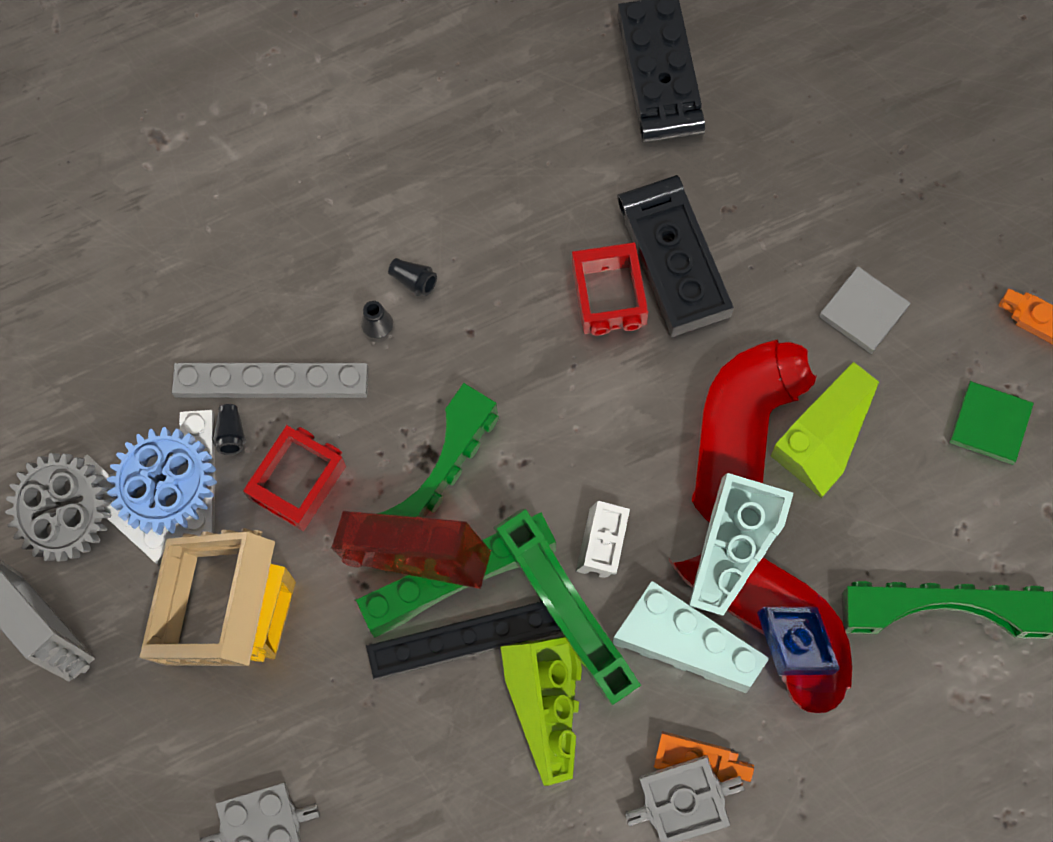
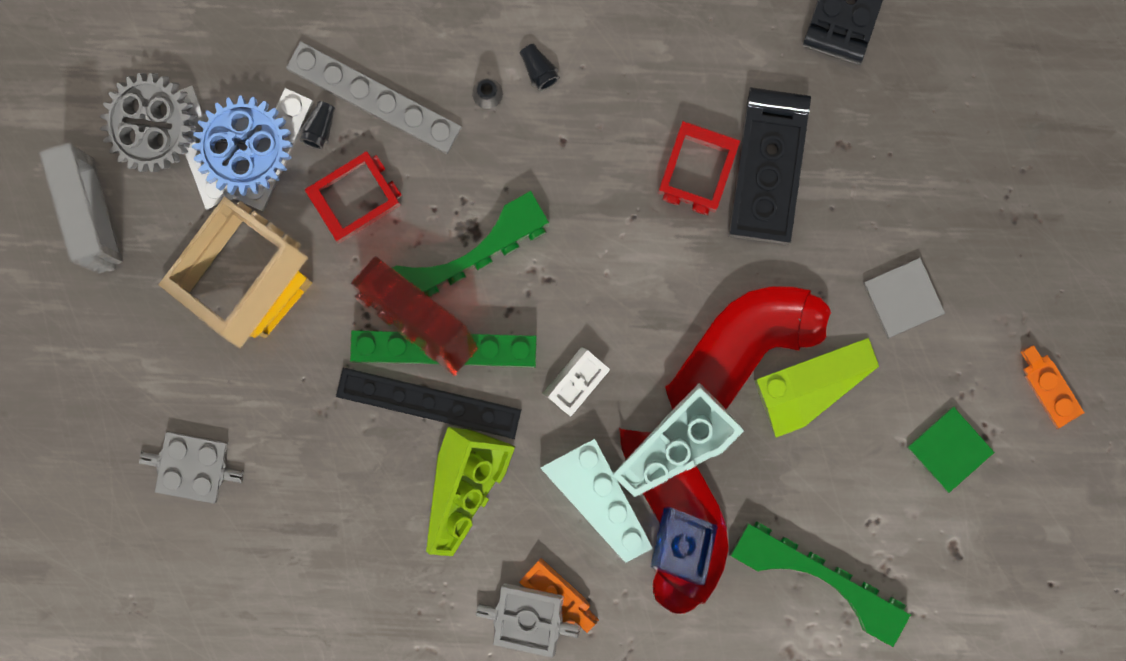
camera: 25 degrees right, 15 degrees up
green arch [493,509,641,705] -> none

